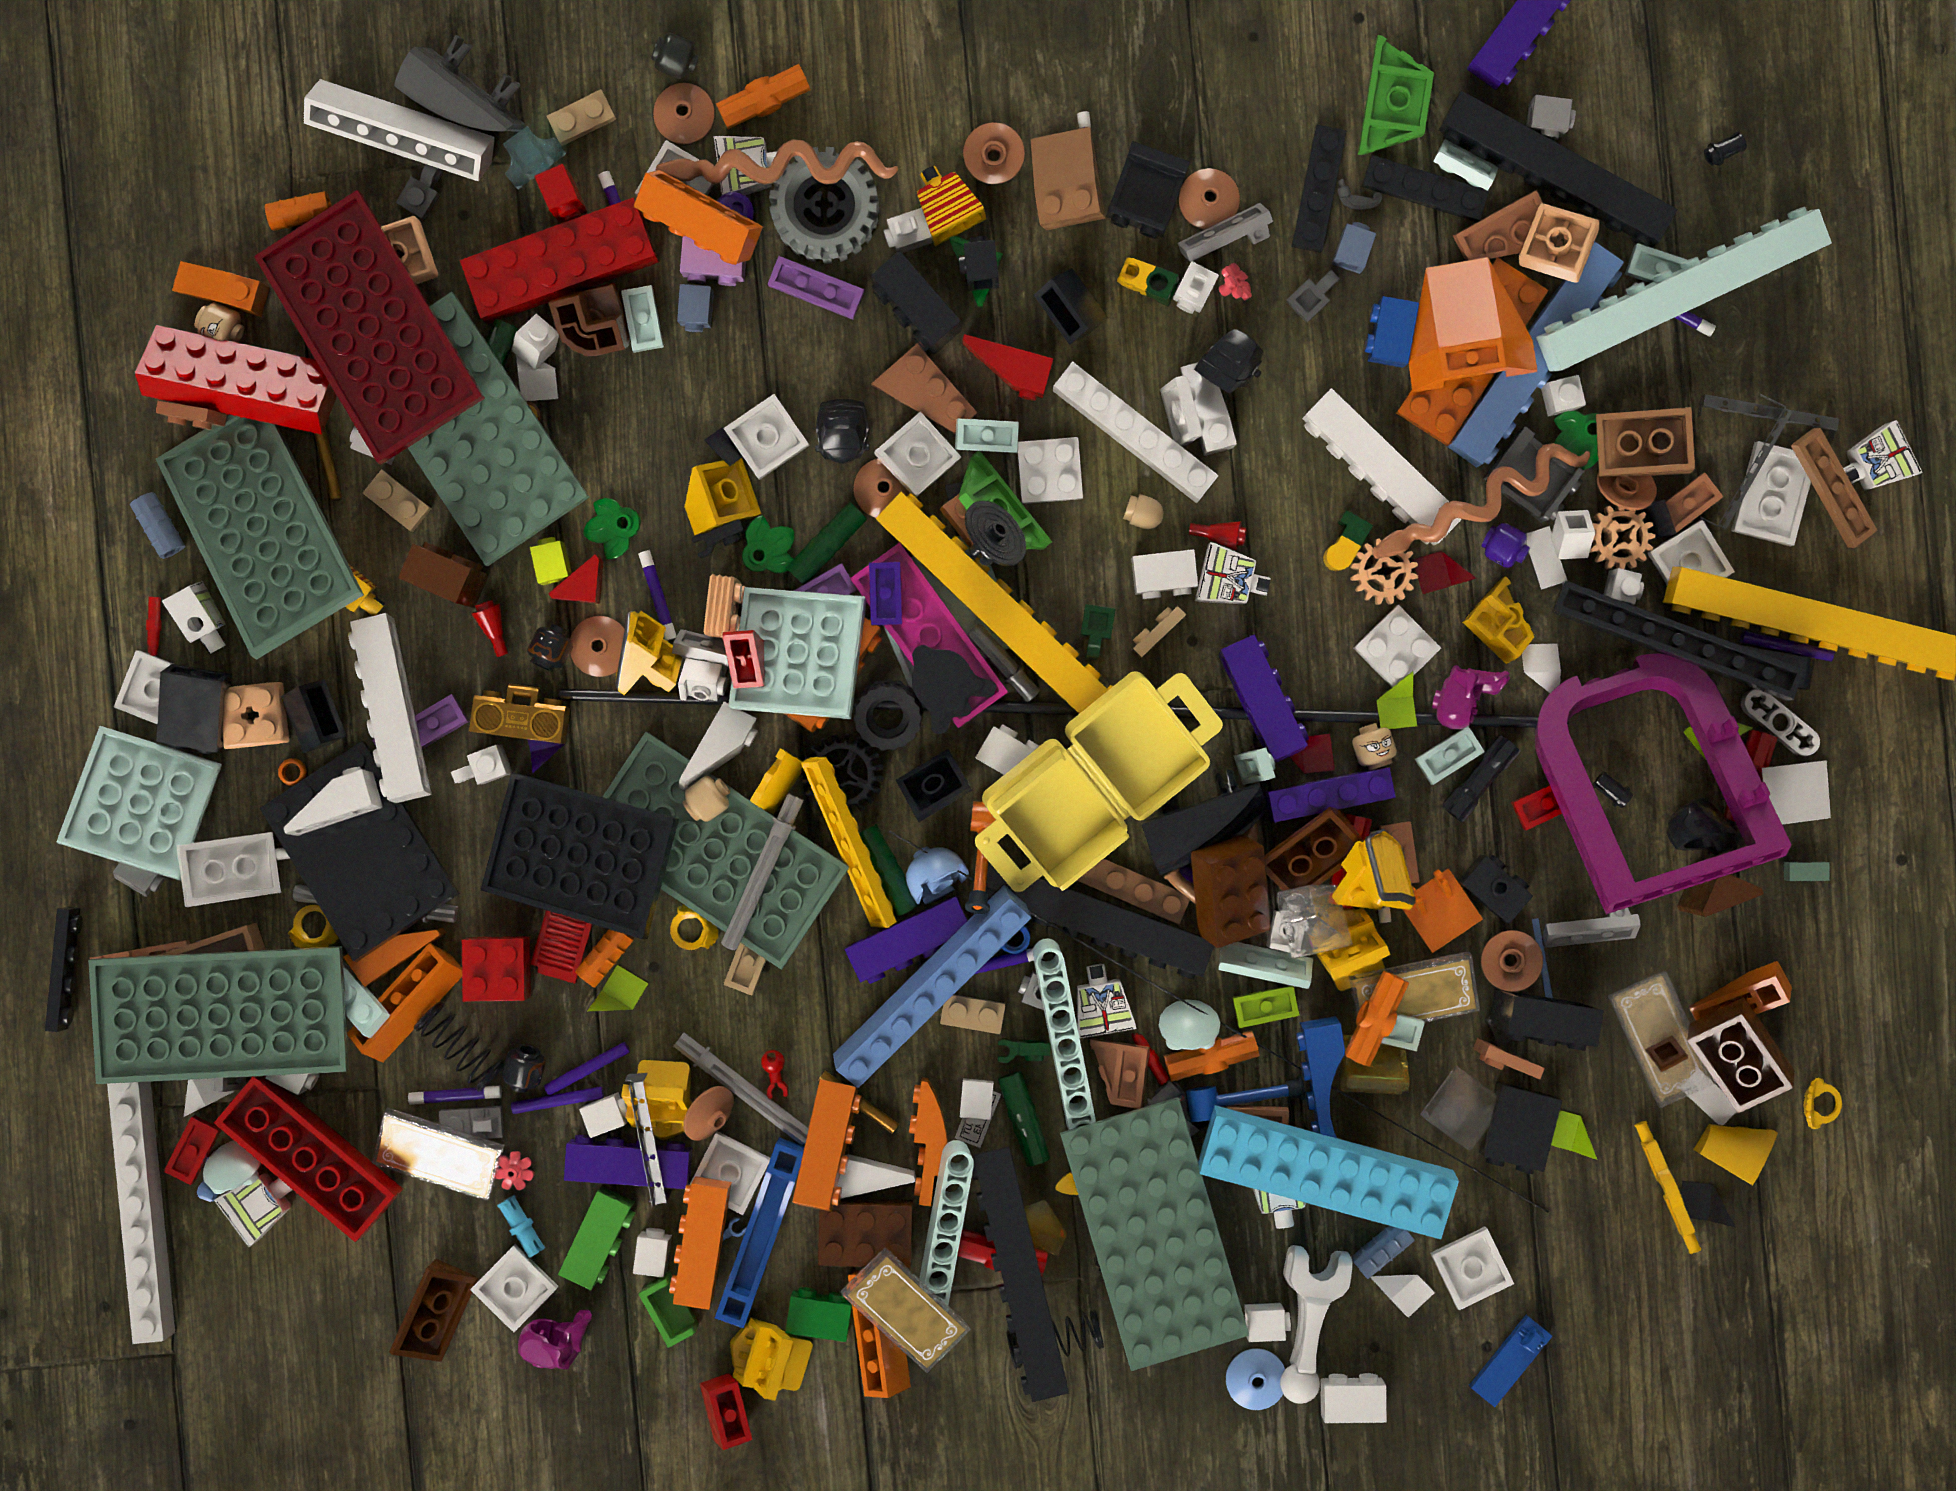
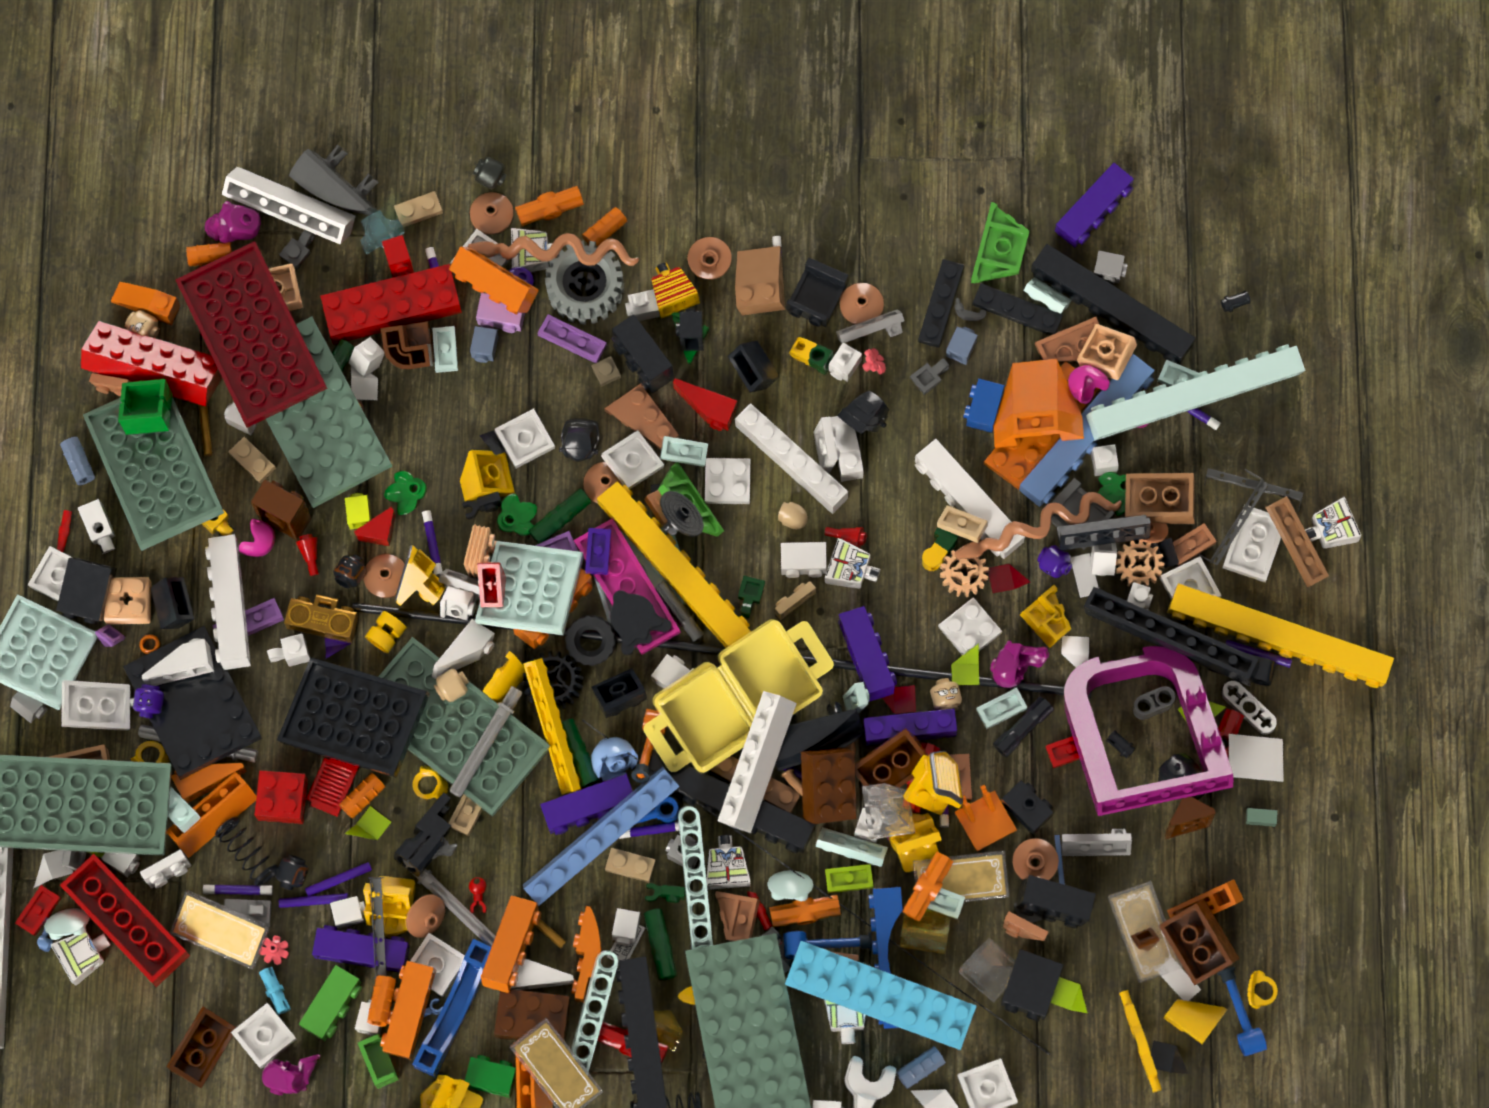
camera: 10 degrees right, 15 degrees down
none -> medium lavender slope [95,624,125,647]
none -> green piece [118,379,173,435]
none -> dark purple head [133,684,164,718]
none -> white plate [140,849,191,888]
none -> magenta head [204,201,261,243]
none -> dark pink helmet [238,519,275,557]
none -> yellow wheel [365,611,407,653]
none -> orange axle [367,976,396,1027]
none -> black plate [394,793,458,877]
none -> orange axle [582,207,627,247]
none -> dark tan plate [591,356,621,387]
none -> white brick [718,691,797,833]
none -> tan plate [937,505,988,543]
none -> black fence [1057,515,1151,550]
none -> dark pink helmet [1068,365,1110,404]
none -> dark grey beam [1133,686,1175,720]
none -> blue piece [1218,967,1267,1057]

